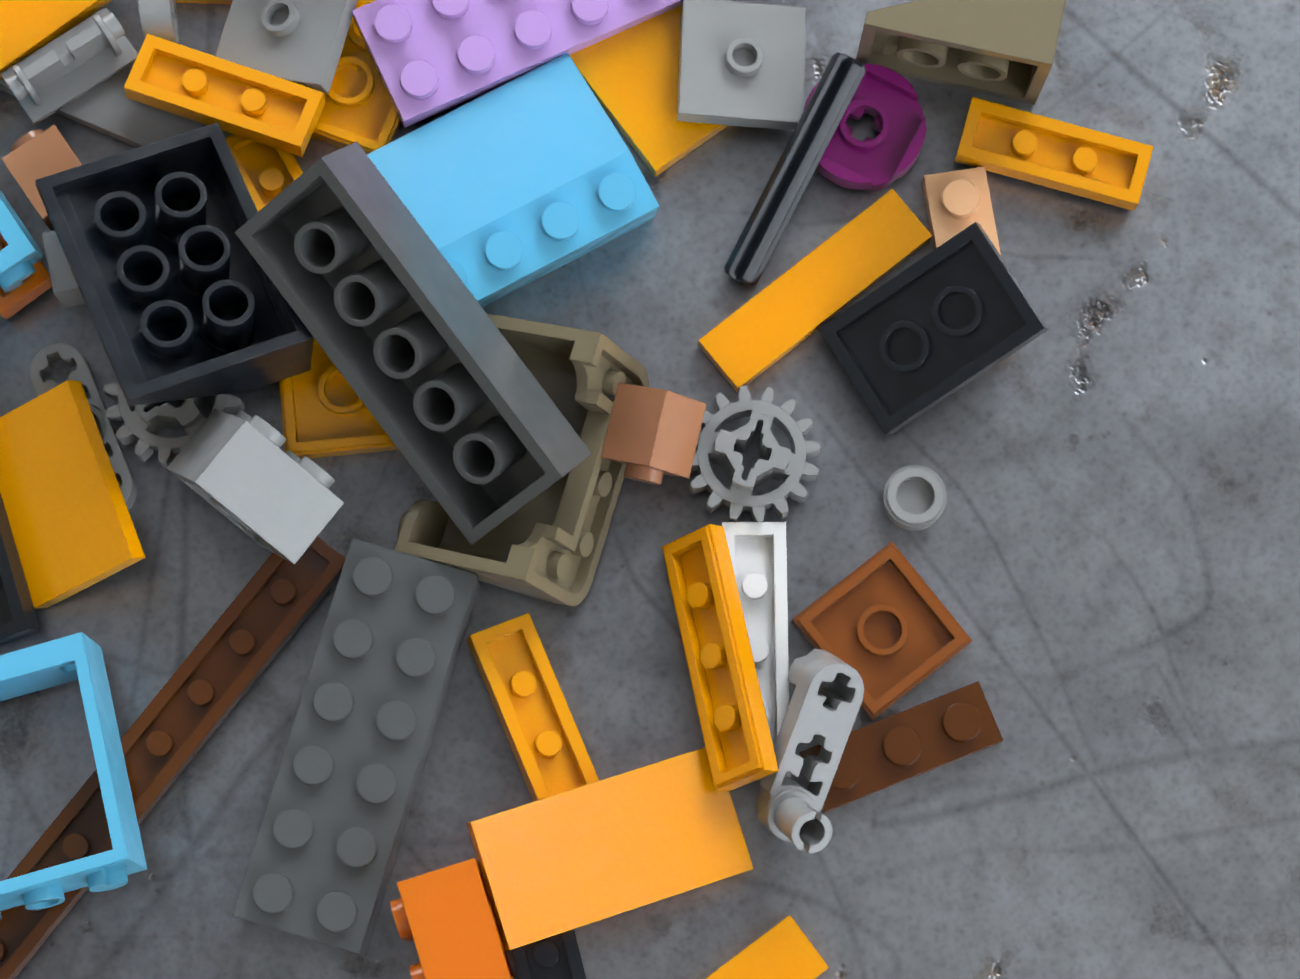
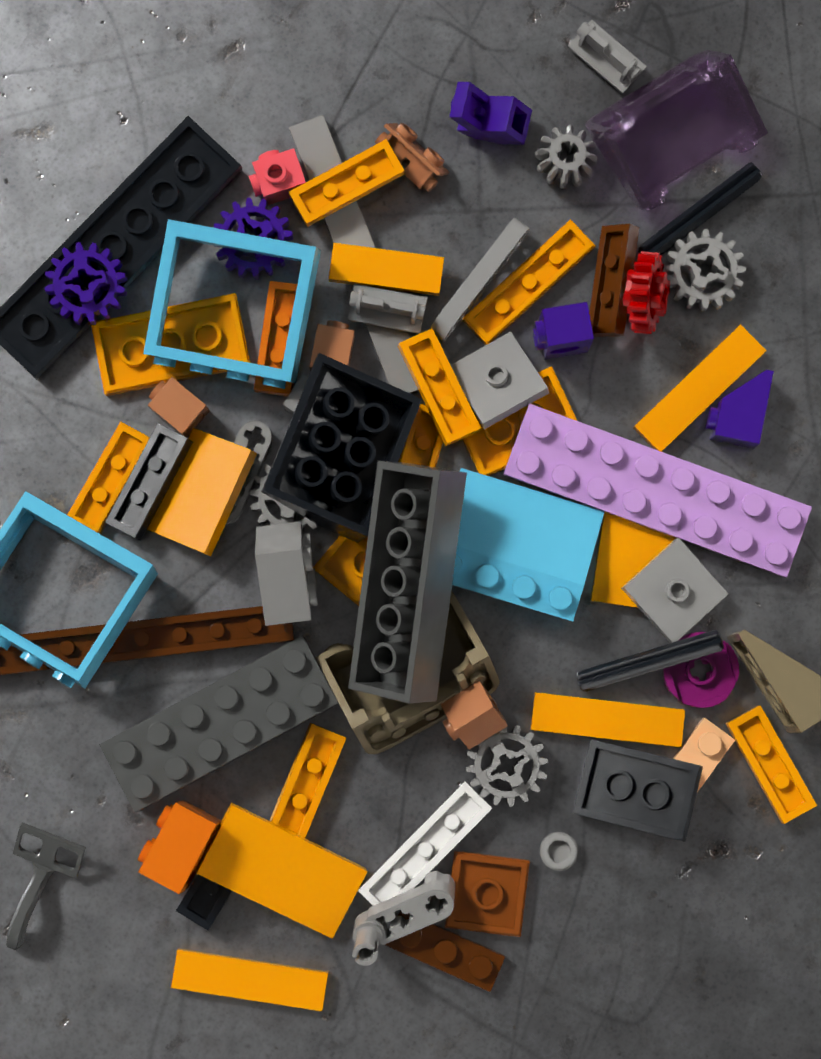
camera: 50 degrees right, 5 degrees up
light orange tile [662,524,779,792] -> none

